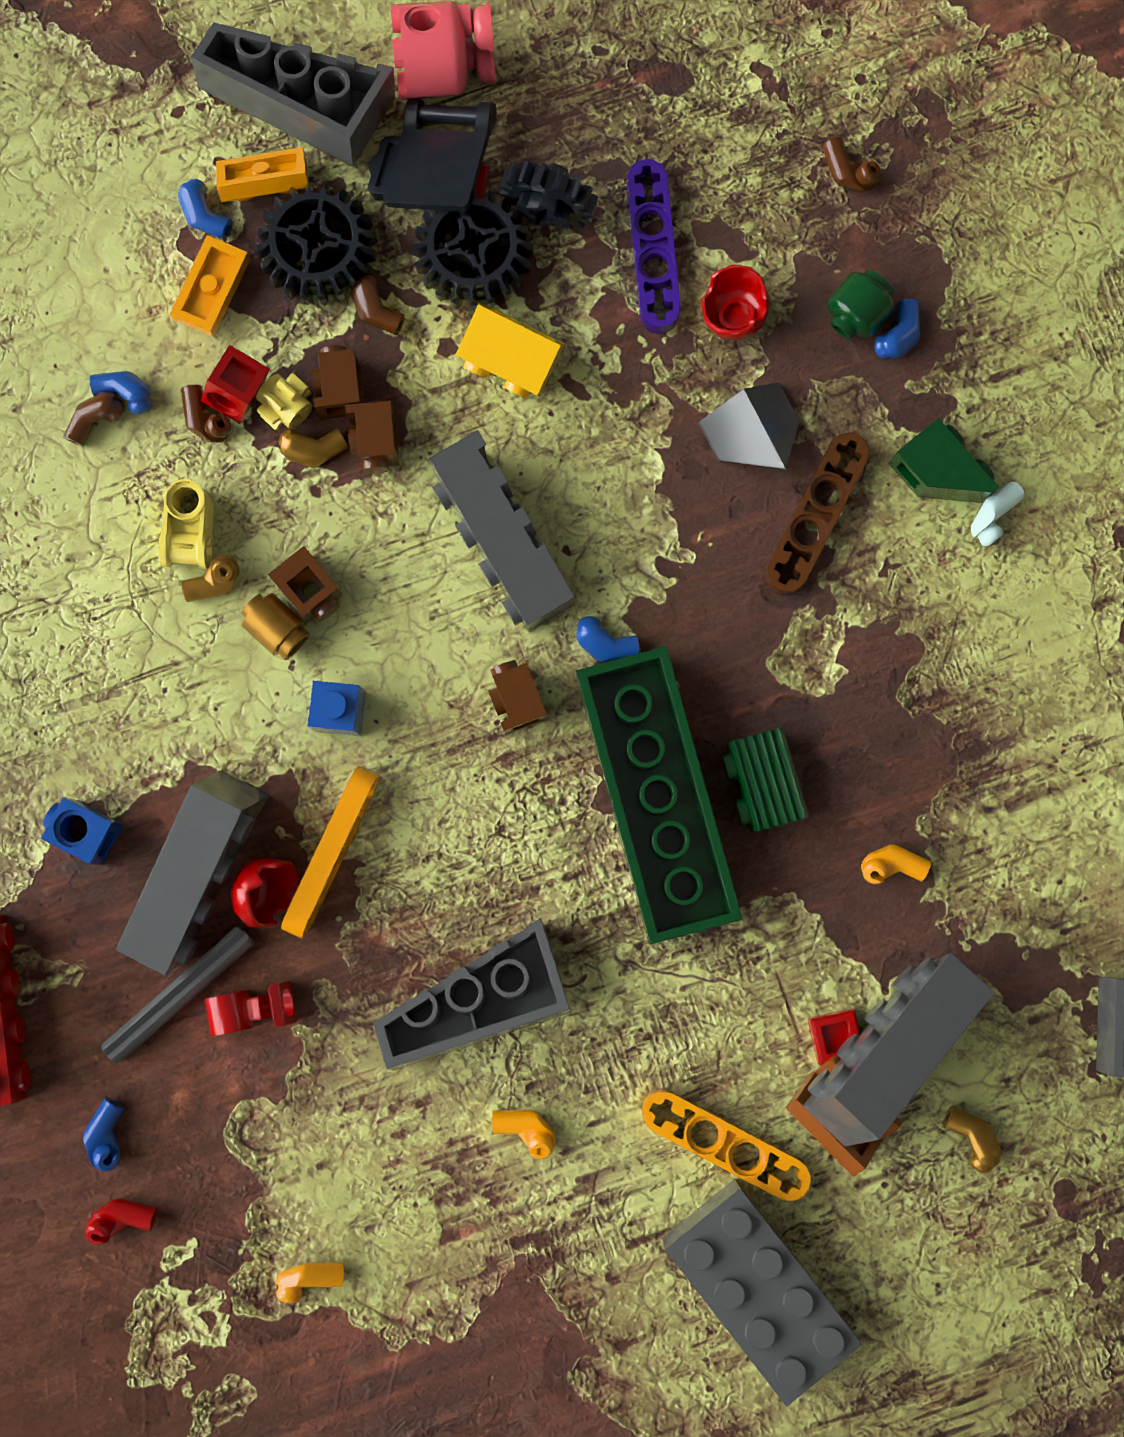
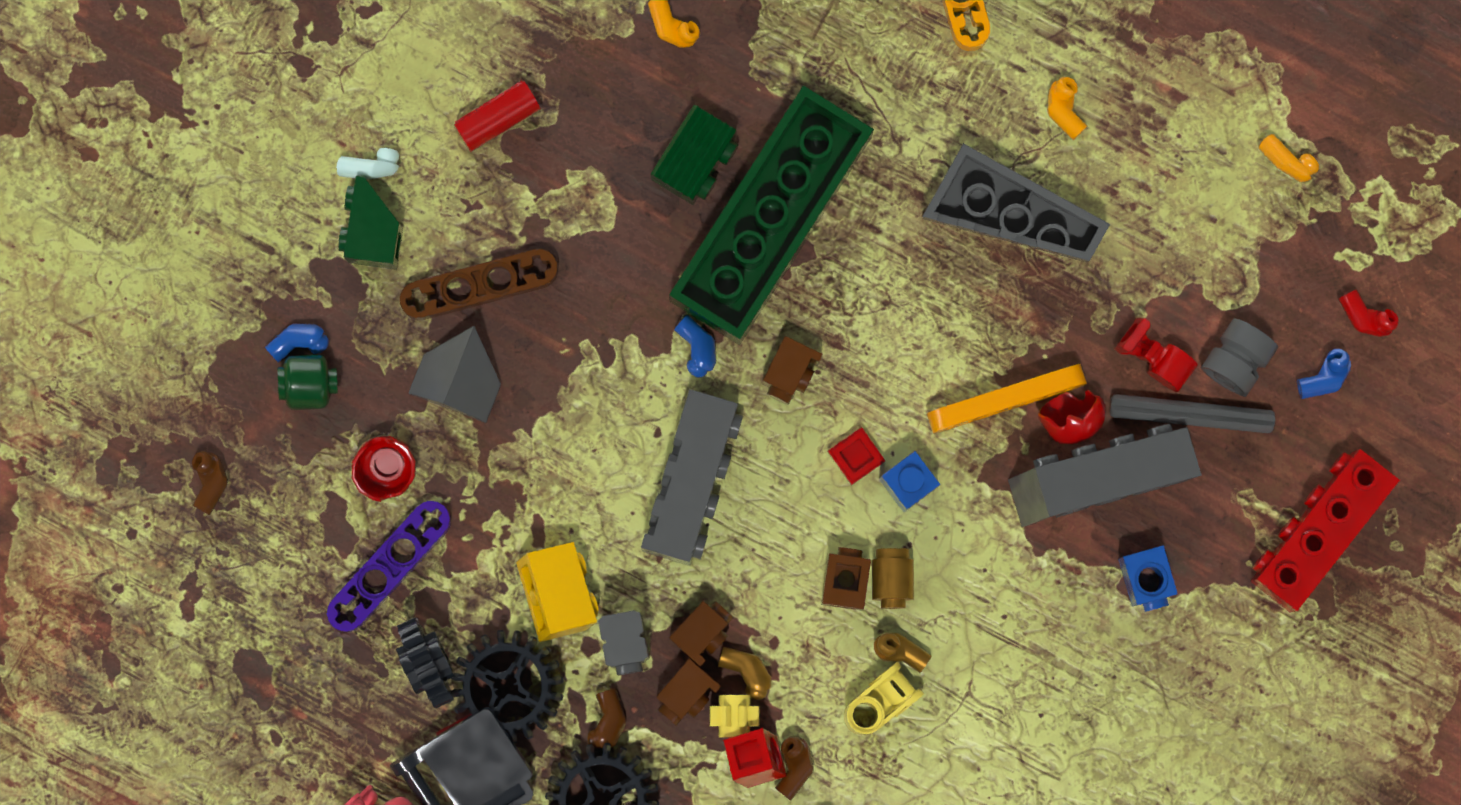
camera: 140 degrees left, 0 degrees up
none -> red brick [454,81,541,152]
none -> dark grey brick [598,610,650,676]
none -> red tile [827,427,885,486]
none -> dark grey wheel [1201,318,1279,397]

